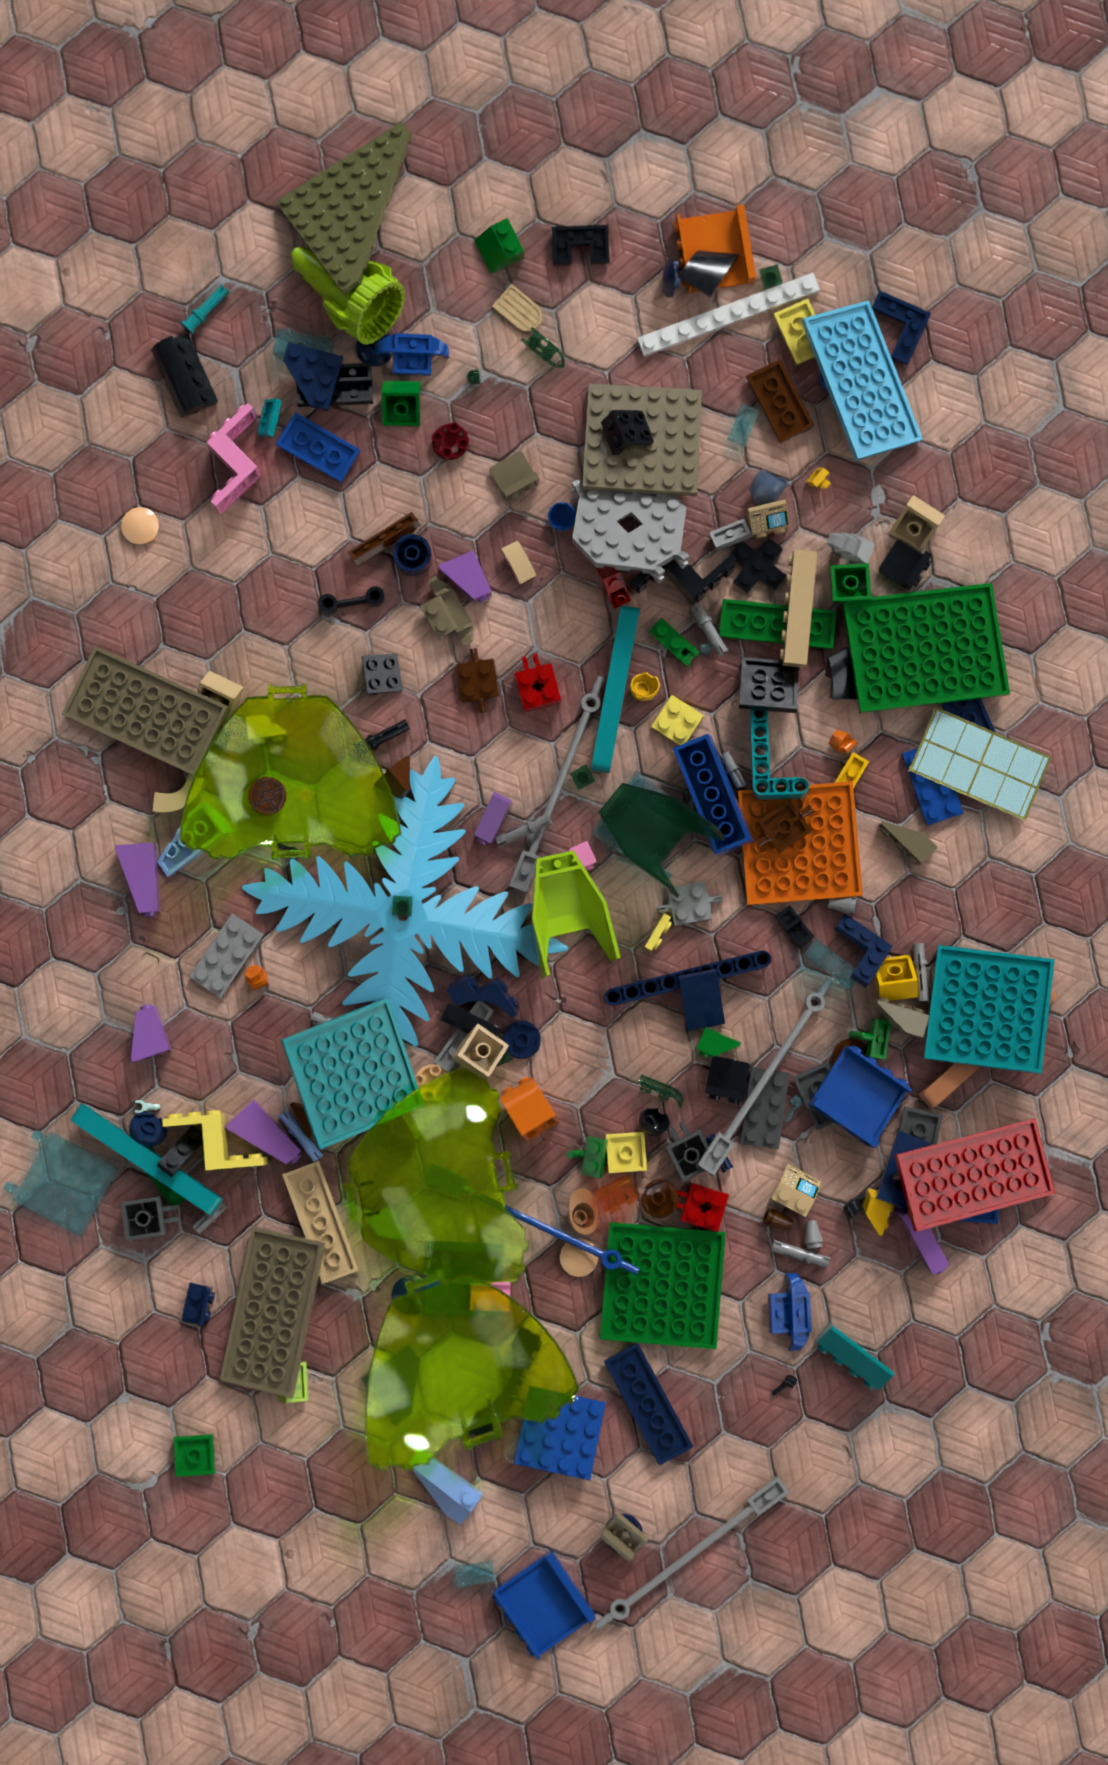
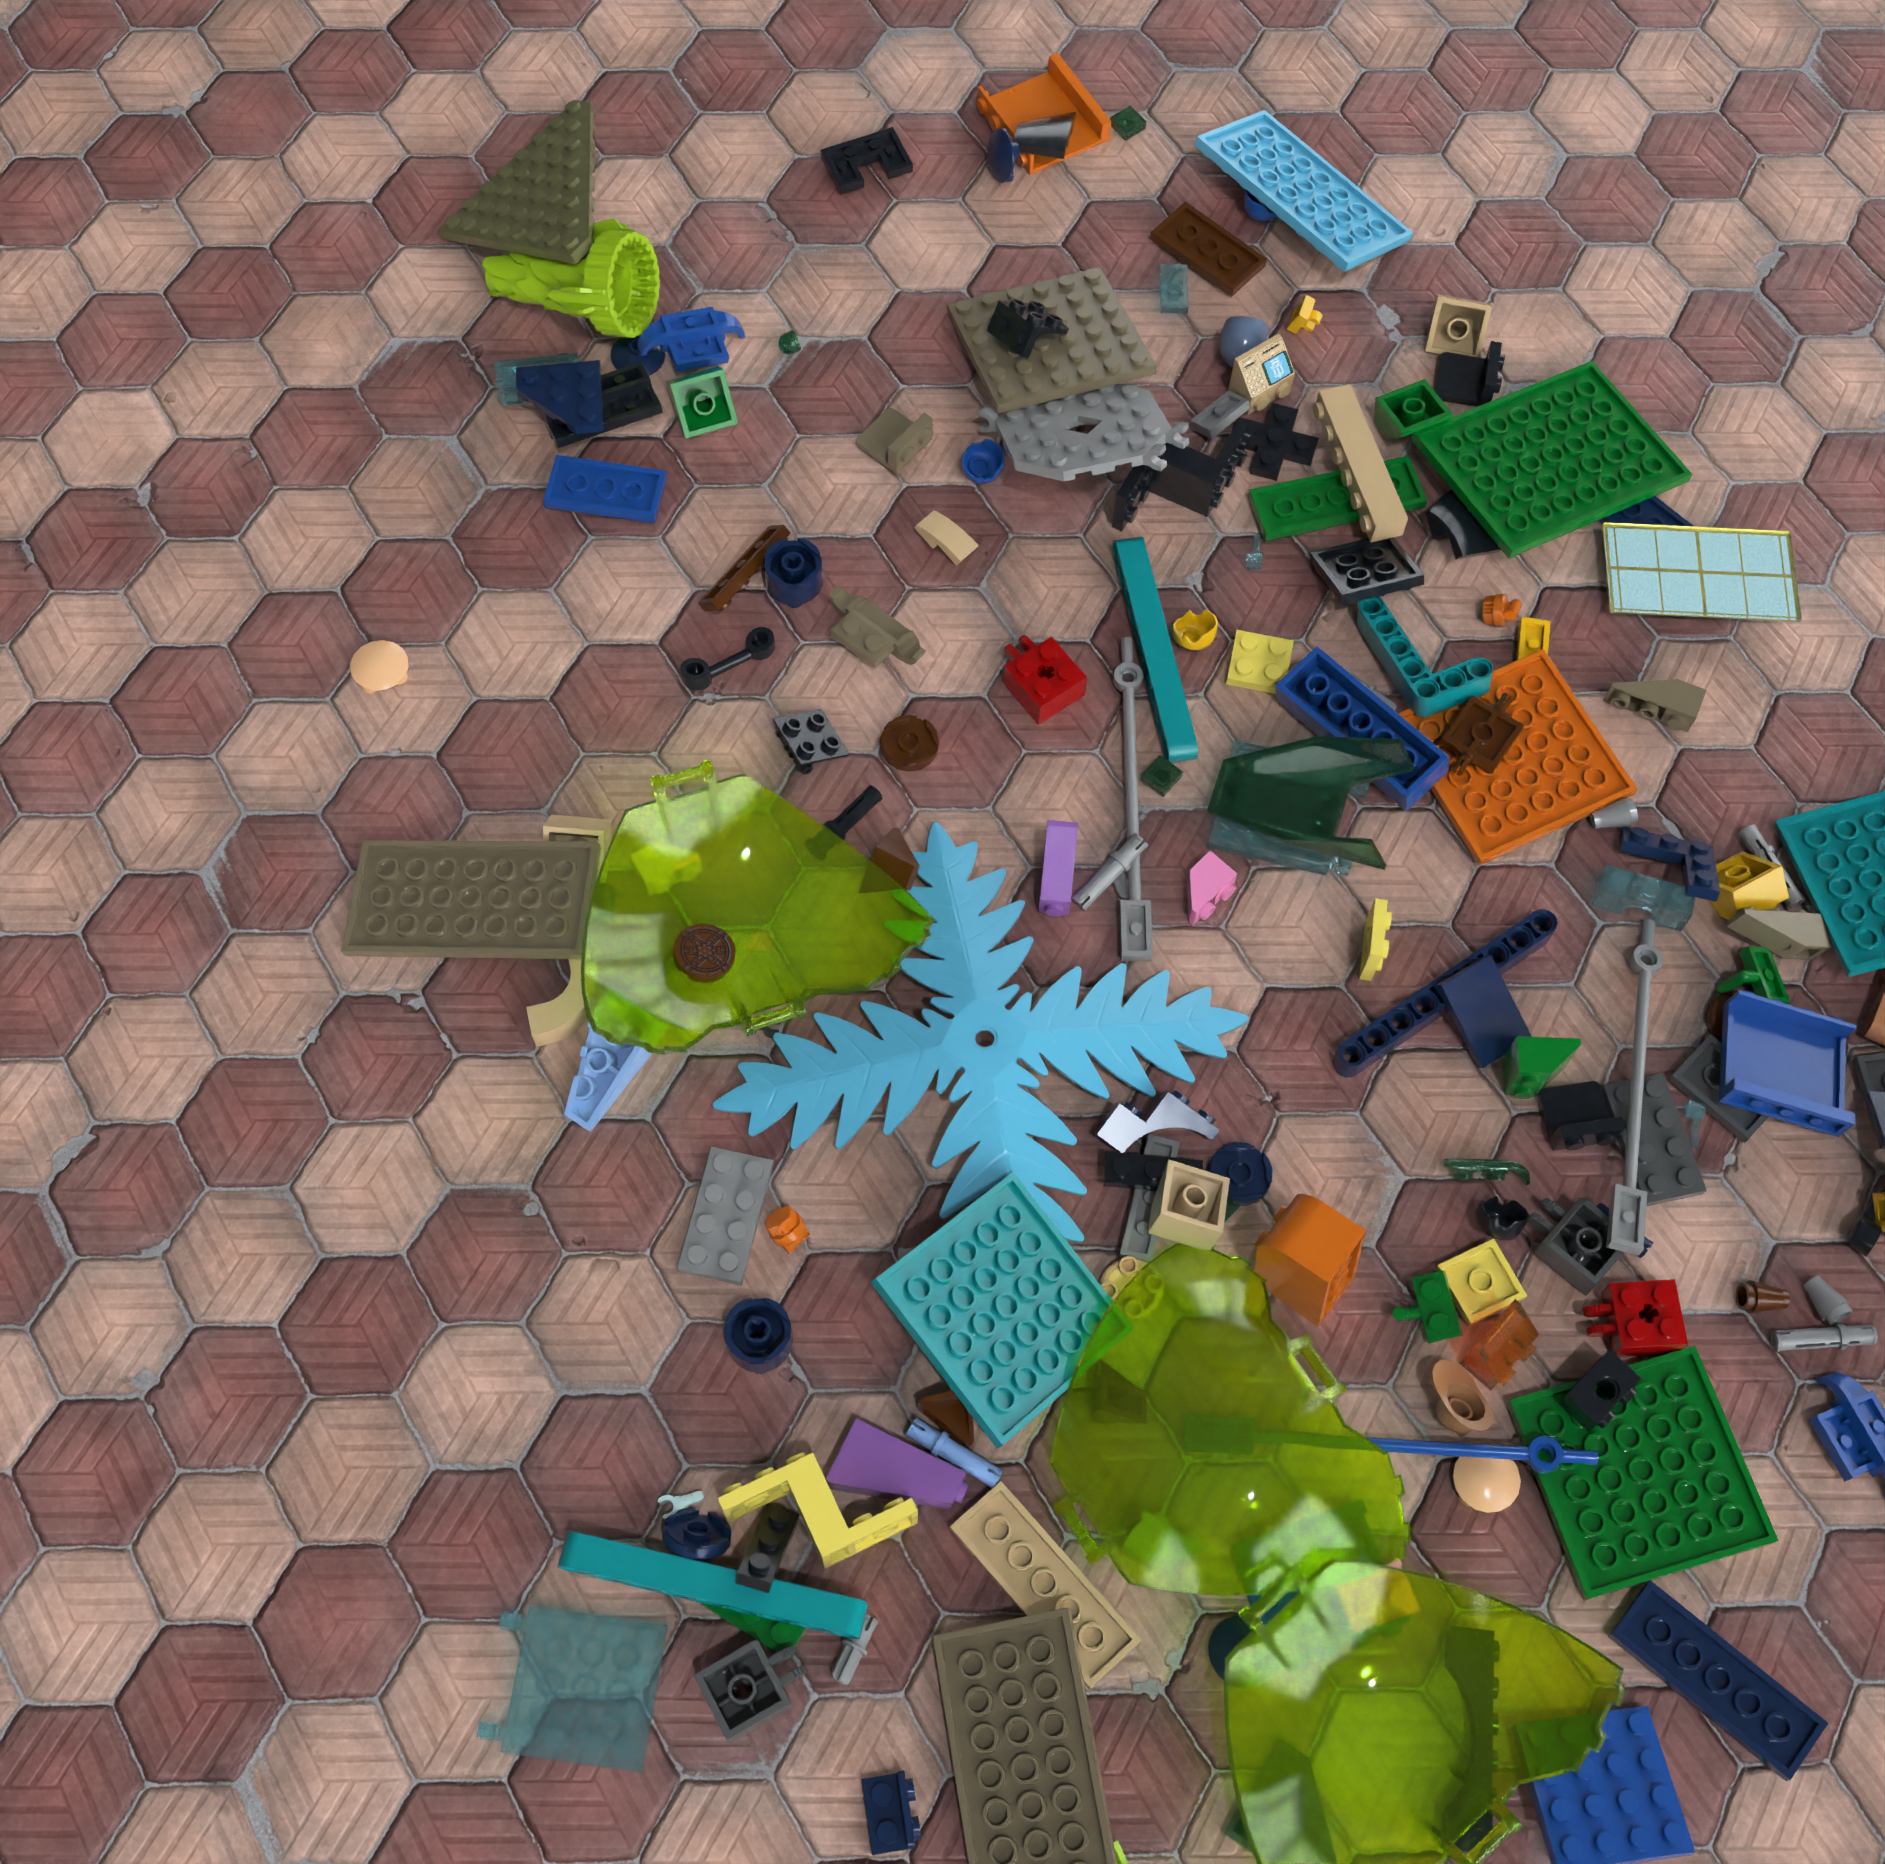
camera: 25 degrees left, 20 degrees down
medium lavender slope [115,842,161,917] -> none
medium lavender slope [131,1004,171,1062] -> none
black brick [151,334,218,417] -> none
teal pin [180,284,230,335] -> none
bright pink bracket [207,403,262,514] -> none
teal plate [257,398,282,437] -> none
clear green plate [392,896,413,917] -> none
dark red dish [432,422,469,460] -> none
medium lavender slope [438,550,492,603] -> none
reddish brown plate [456,648,500,713] -> none
green slope [474,218,524,274] -> none
tan window [492,284,542,332] -> none
clear green piece [521,327,565,368] -> none
lime windscreen [532,850,621,979] -> none
red slope [596,566,631,609] -> none
white plate [637,273,820,357] -> none
reddish brown tile [641,1179,678,1218] -> none
green plate [648,617,700,668] -> none
light grey plate [657,881,722,927] -> none
light grey pin [690,603,729,657] -> none
tan slope [770,1164,822,1217] -> none
light yellow plate [773,299,815,366] -> none
black slope [775,905,814,949] -> none
light grey connector [826,532,875,564] -> none
dark blue plate [872,290,931,366] -> none
blue plate [902,748,964,826] -> none
none -> dark blue brick [724,1298,793,1374]
none -> reddish brown tile [880,715,939,772]
none -> black brick [1558,1349,1641,1432]

